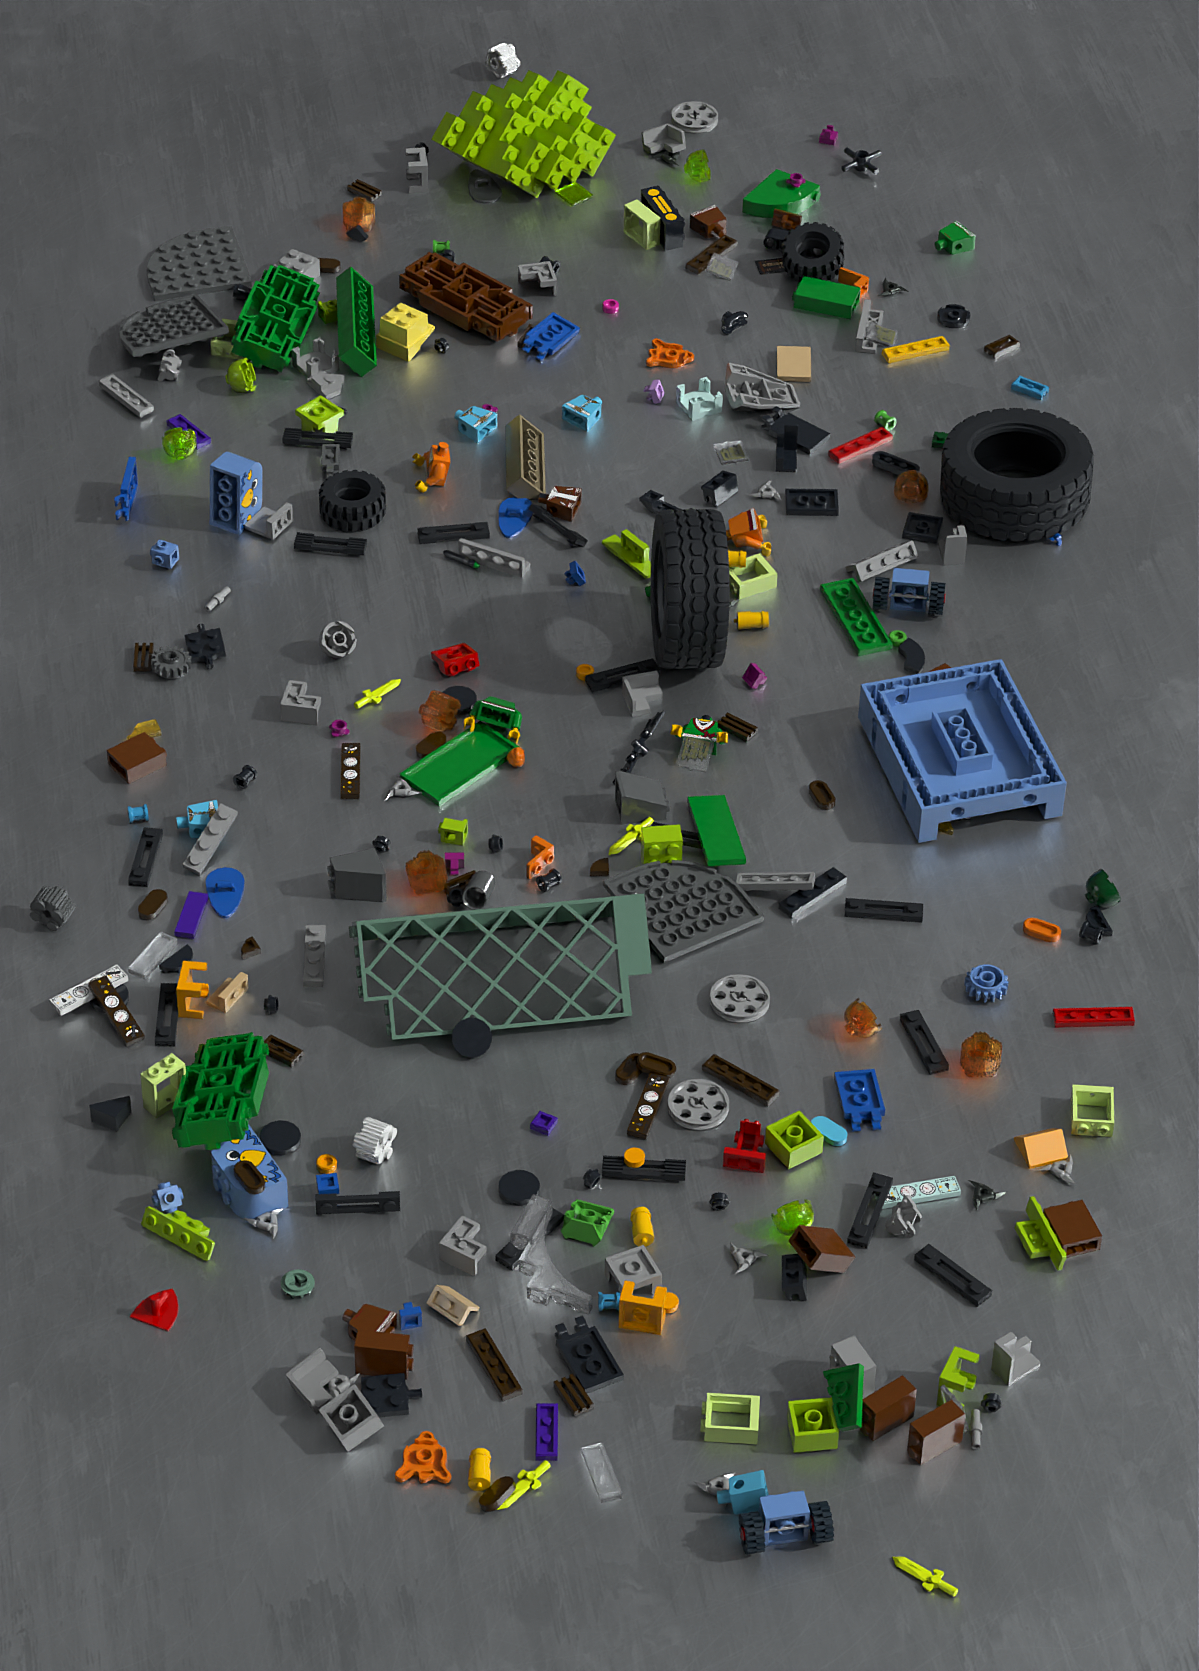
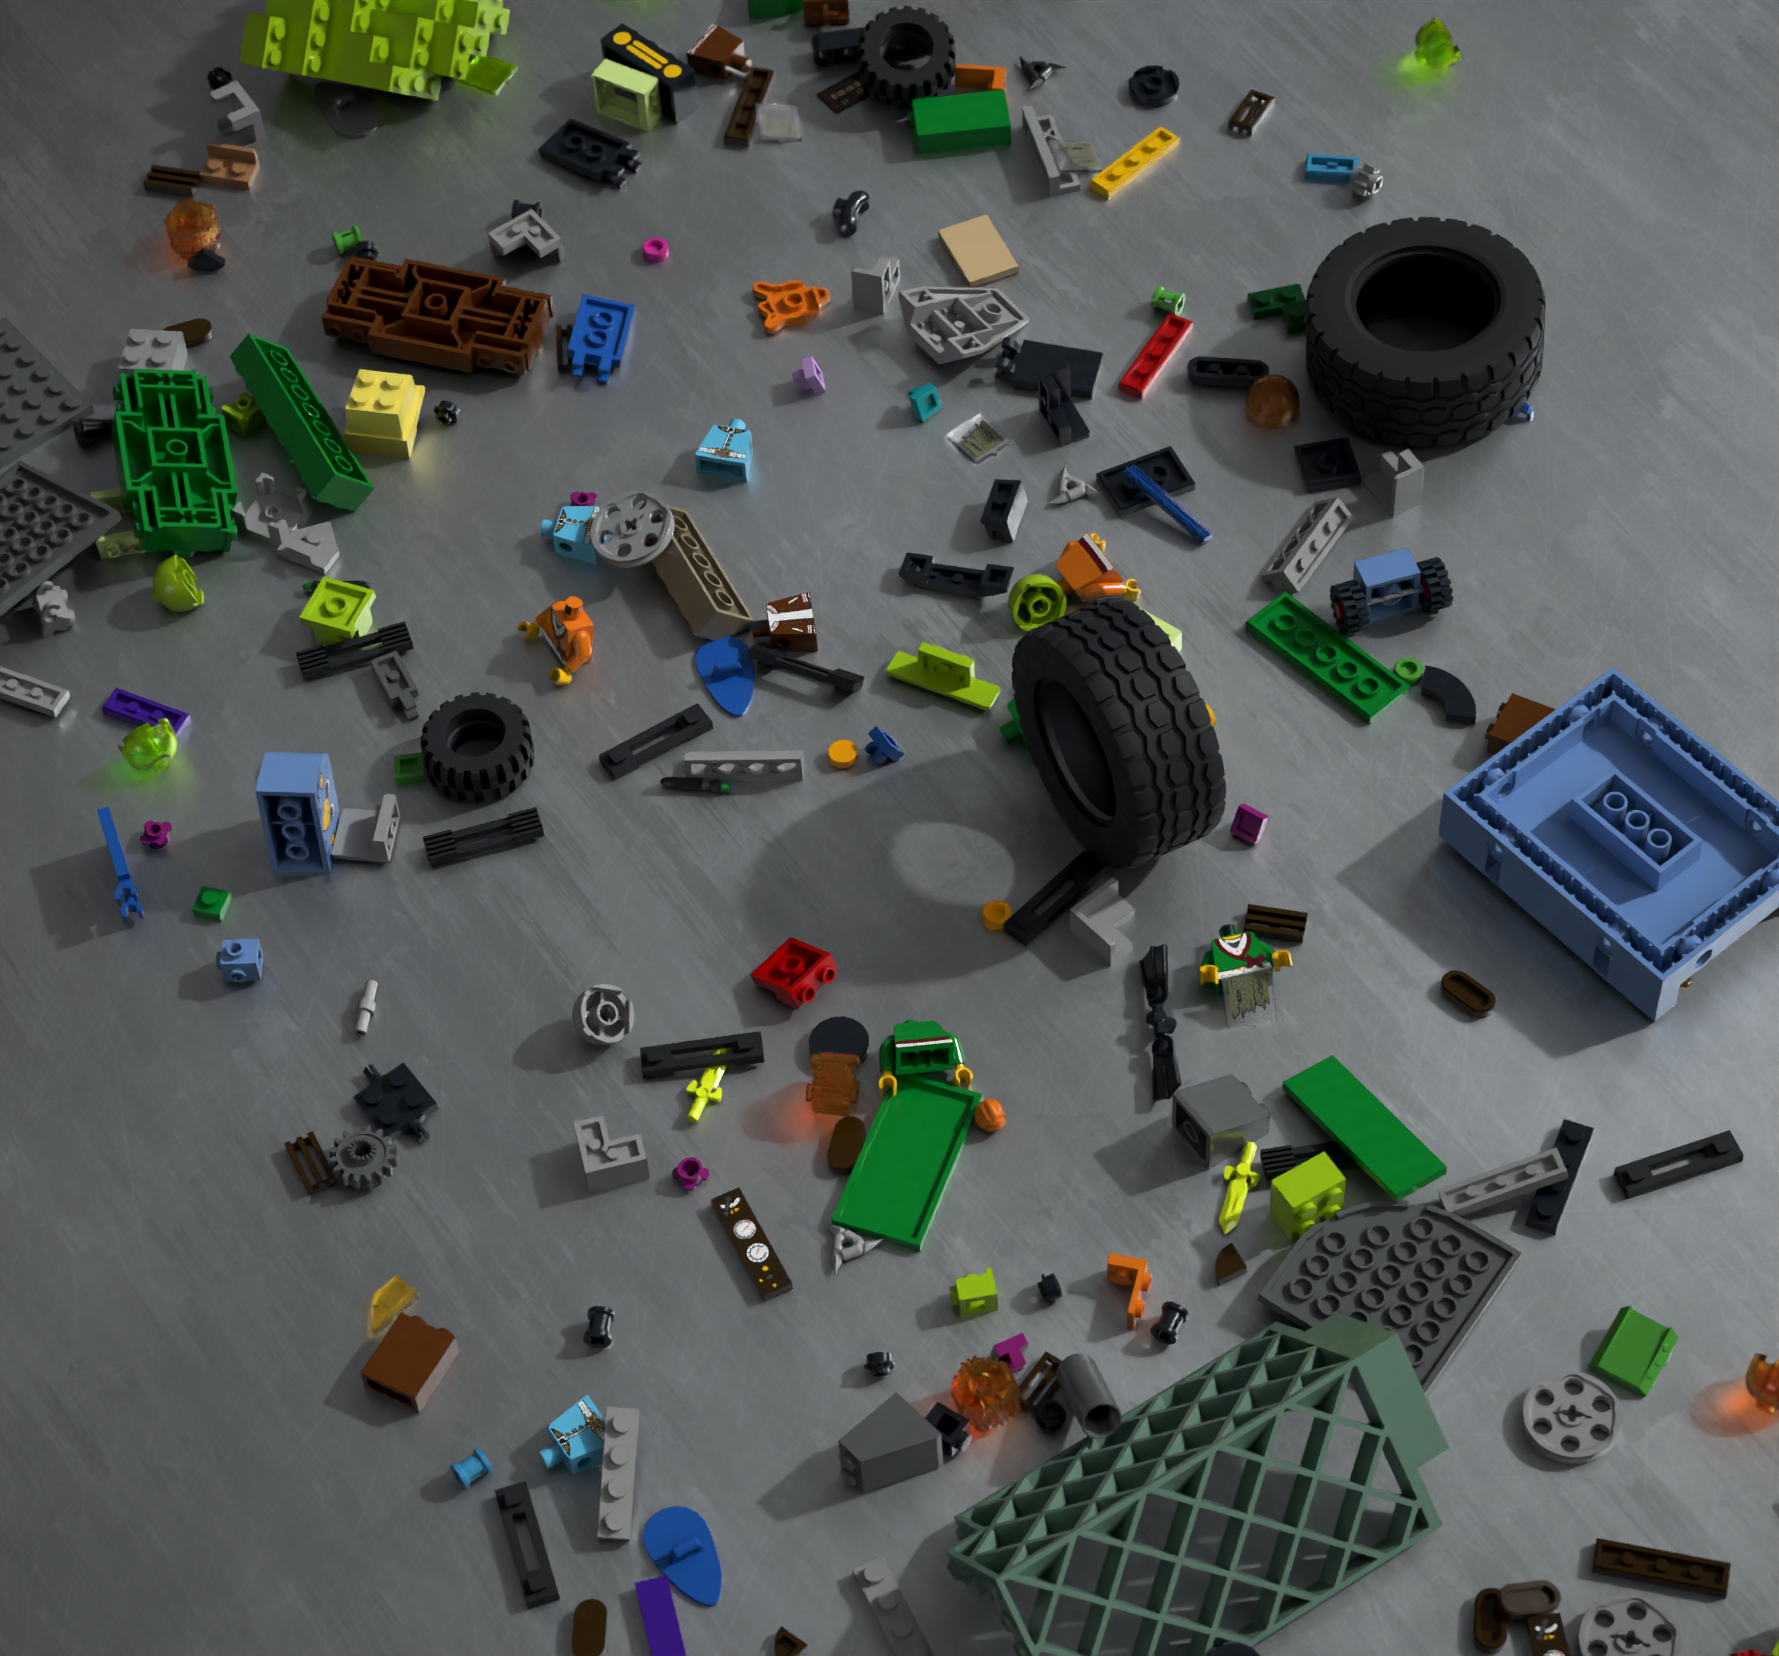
camera: 20 degrees left, 10 degrees up
light aqua panel [676,377,723,421] -> none
none -> magenta plate [140,820,172,849]
none -> green plate [192,886,232,922]
none -> medium nougat bracket [200,142,260,189]
none -> bright green tile [394,752,426,785]
none -> black tile [539,118,643,189]
none -> light grey wedge [591,490,675,568]
none -> black container [640,1031,765,1079]
none -> light orange tile [828,740,858,769]
none -> light grey panel [851,256,900,314]
none -> teal tile [907,383,942,422]
none -> black brick [925,1402,972,1457]
none -> blue axle [1123,464,1213,545]
none -> light grey gear [1350,163,1383,197]
none -> clear neon green cylinder [1414,17,1462,70]
none -> bright green slope [1588,1306,1679,1397]

